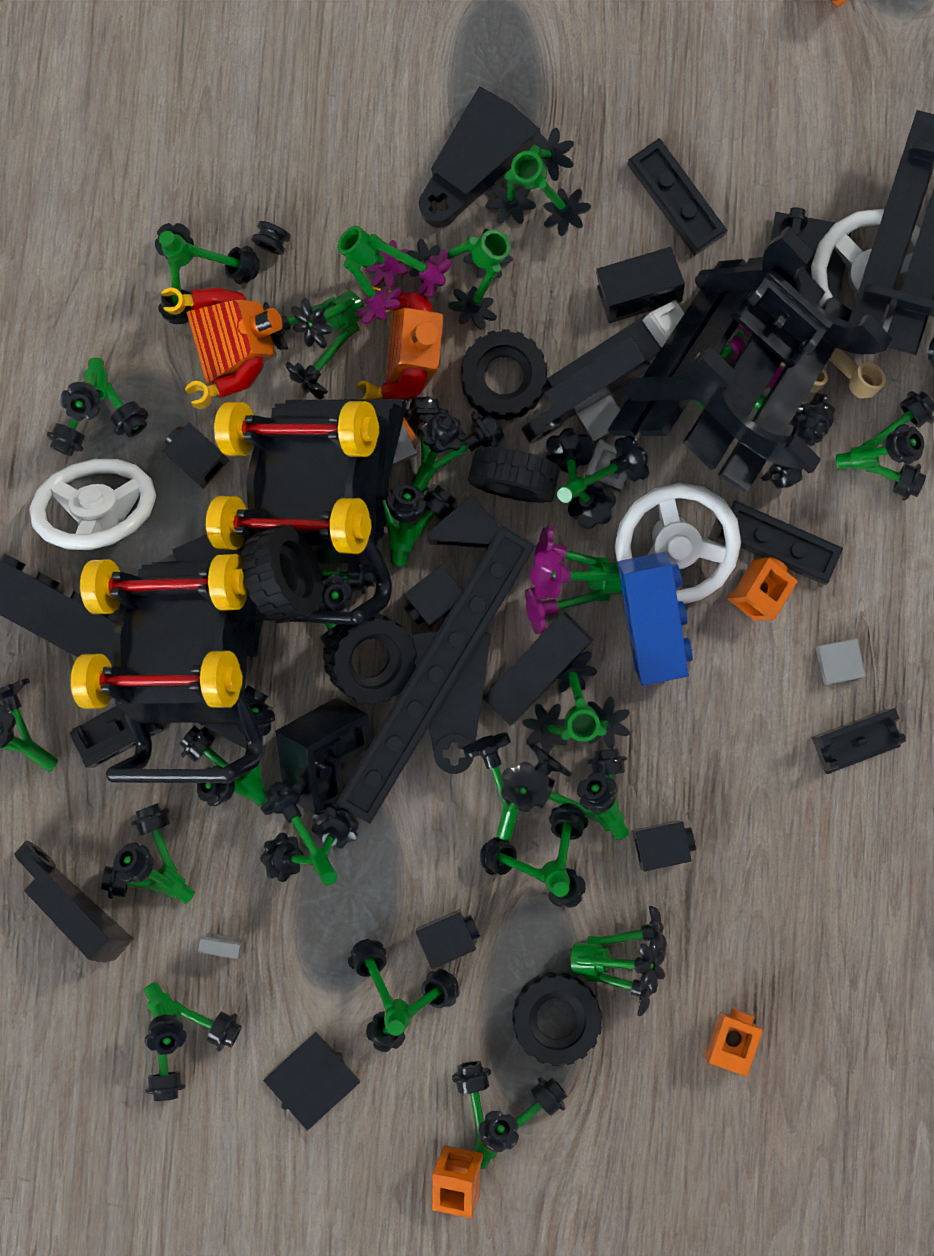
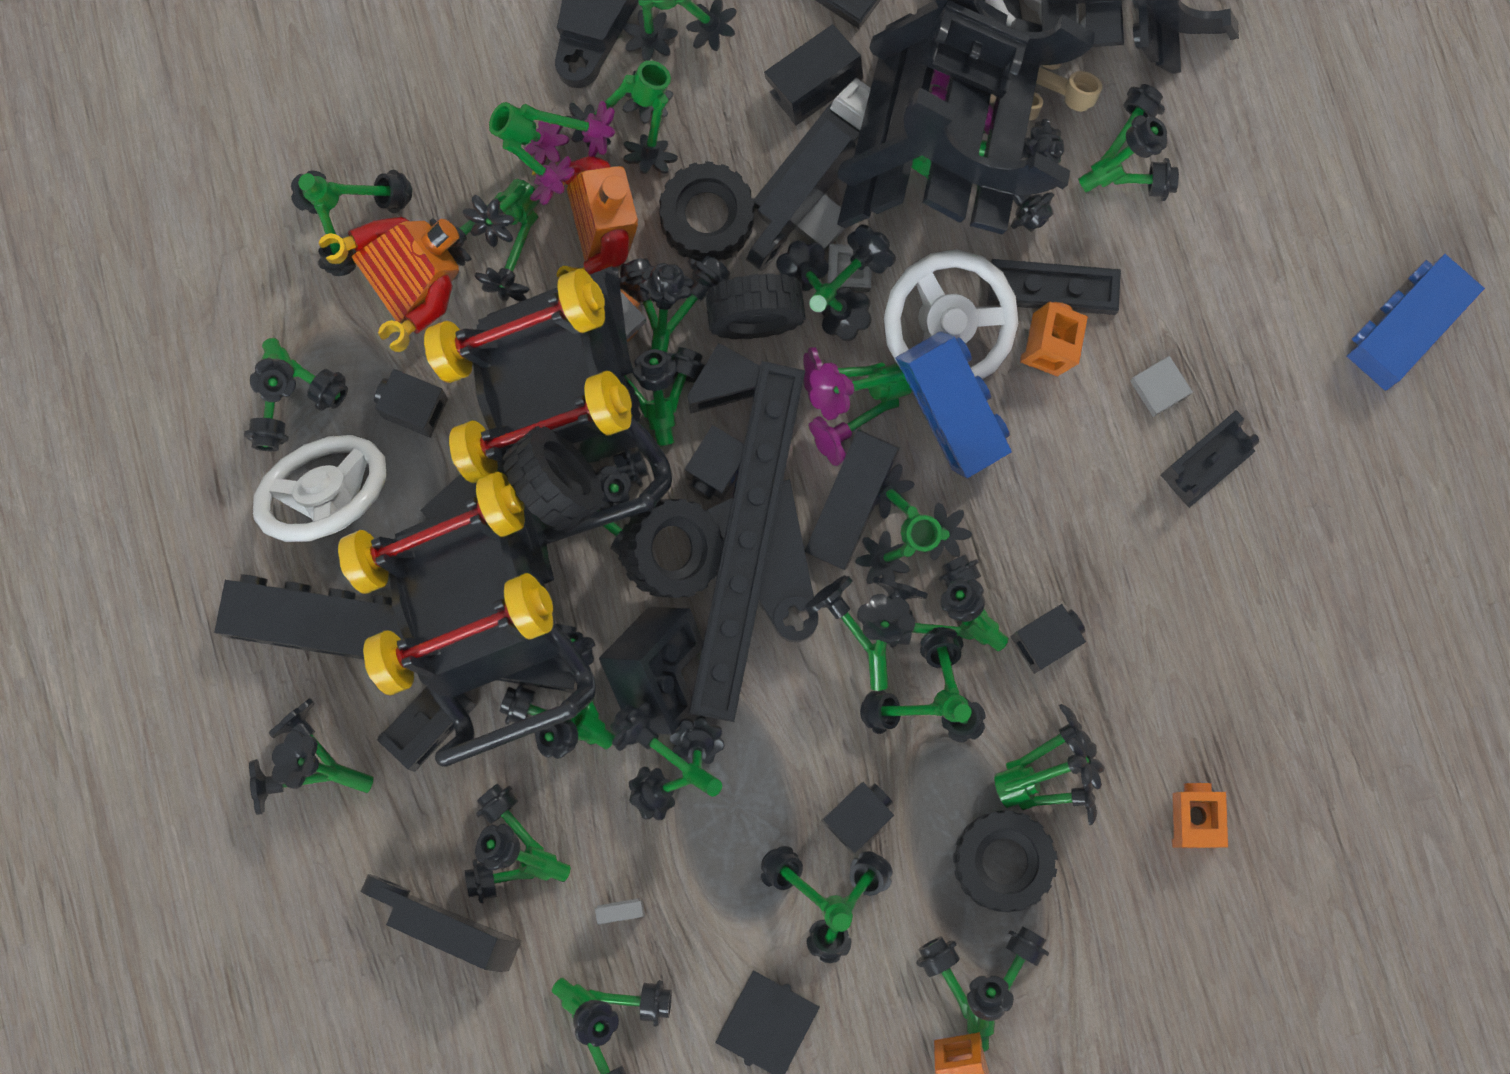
camera: 25 degrees left, 5 degrees down
black bush [251,221,291,255] -> none

